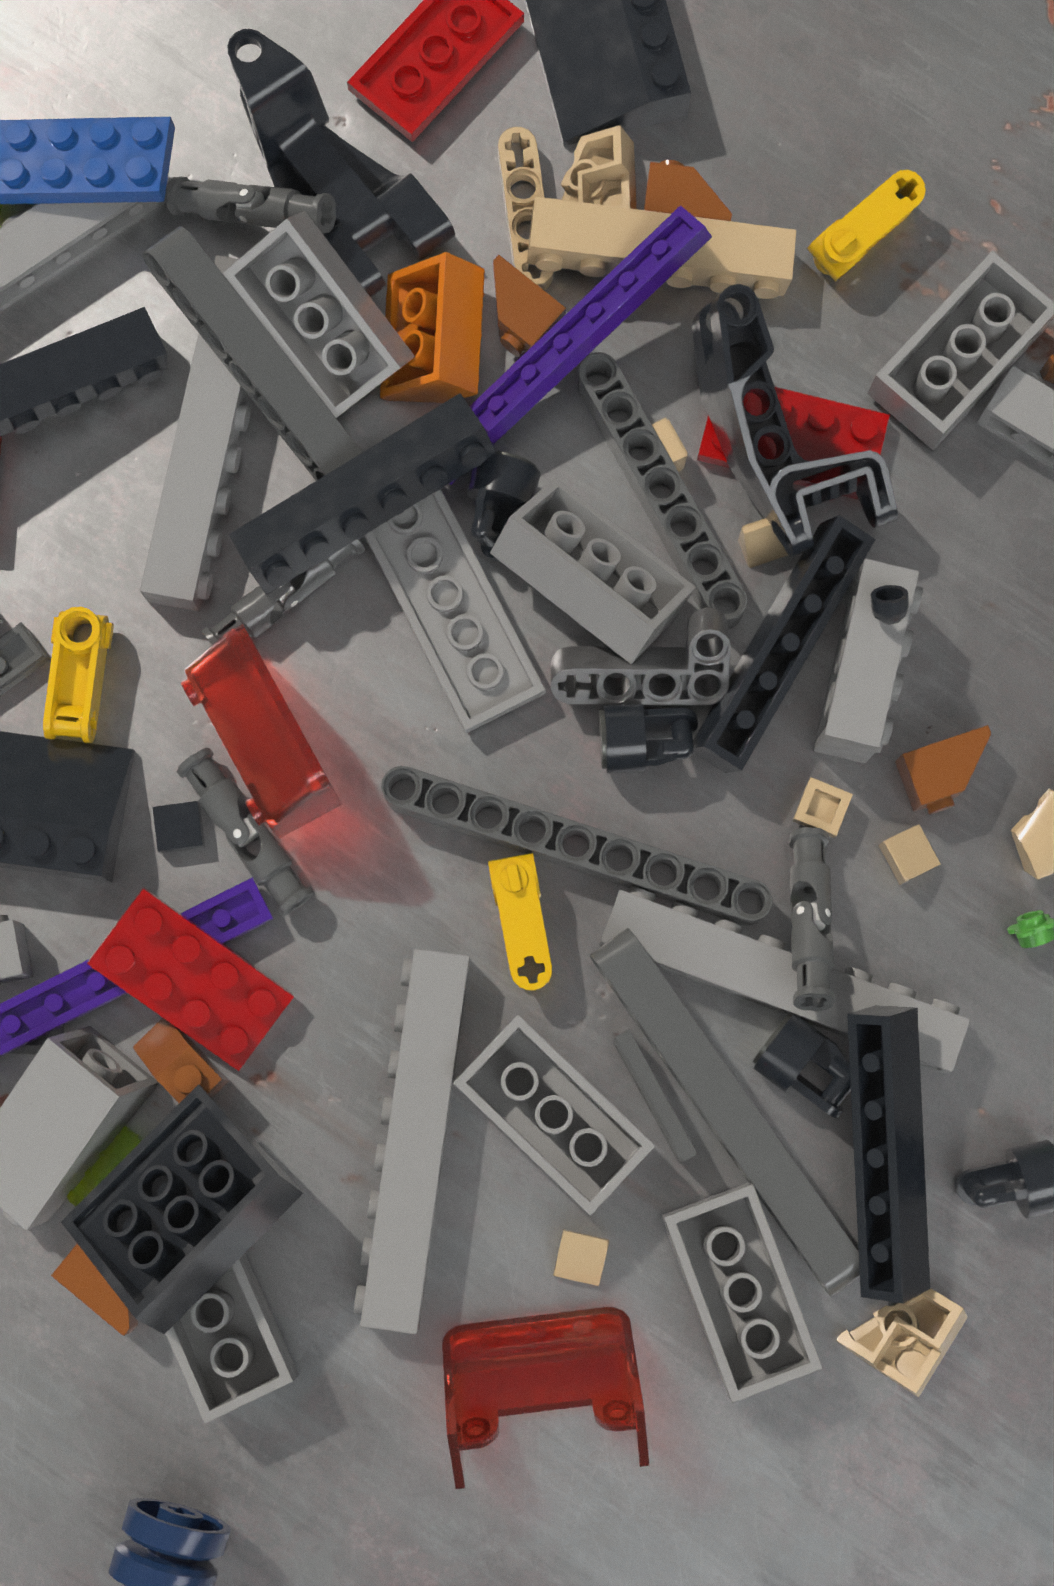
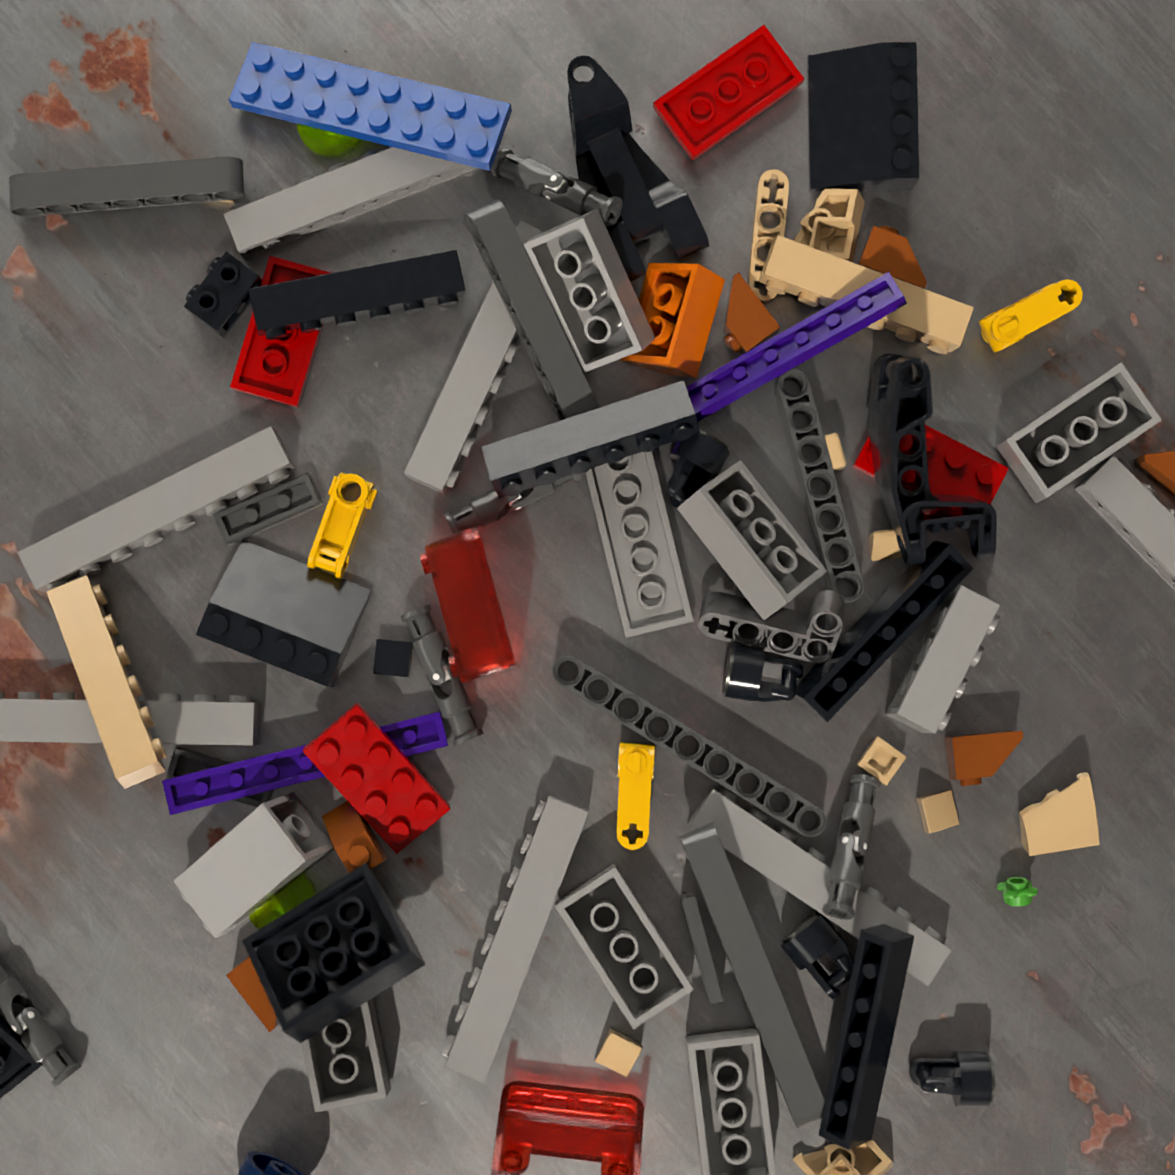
camera: 10 degrees right, 5 degrees up
black hinge [870,585,909,625] -> none

